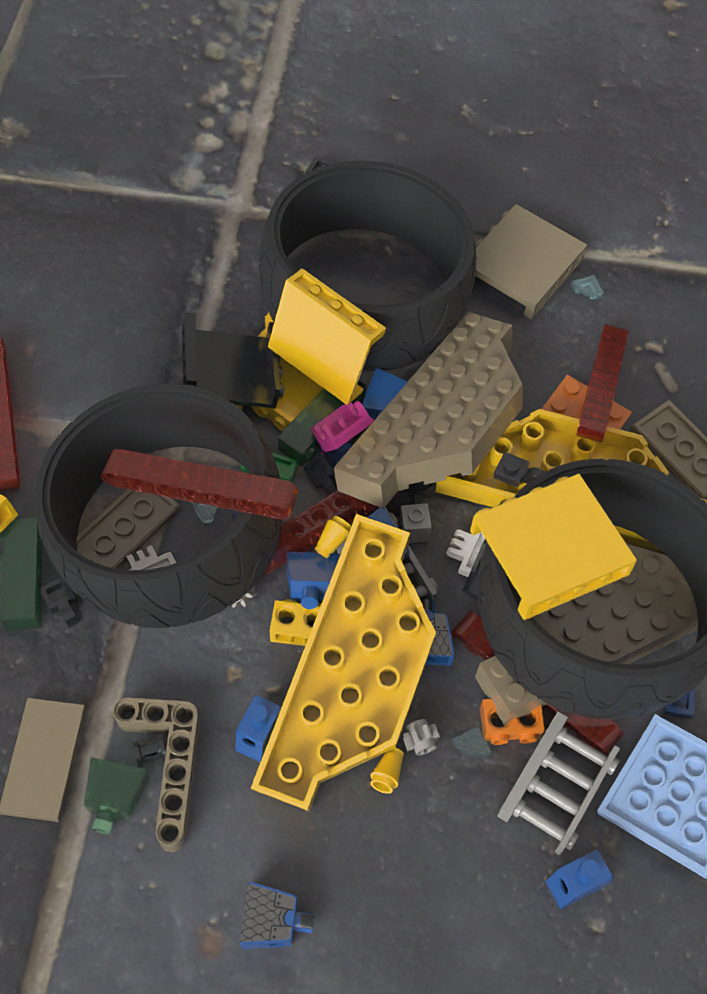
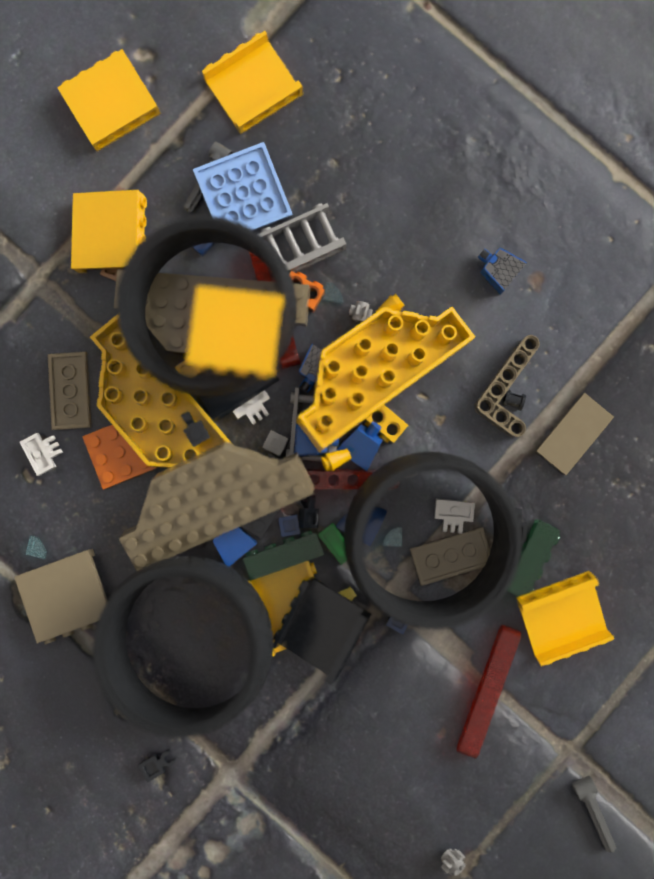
camera: 145 degrees left, 25 degrees up
clear green torso [84,757,150,834] -> none
clear red beam [101,449,299,520] -> none
blue torso [235,695,282,763] -> none
yellow panel [268,269,386,405] -> none
dark pink hinge [310,401,374,452] -> none
blue torso [545,850,614,910] -> none
clear red beam [576,324,629,443] -> none
none -> white hinge [20,433,63,476]

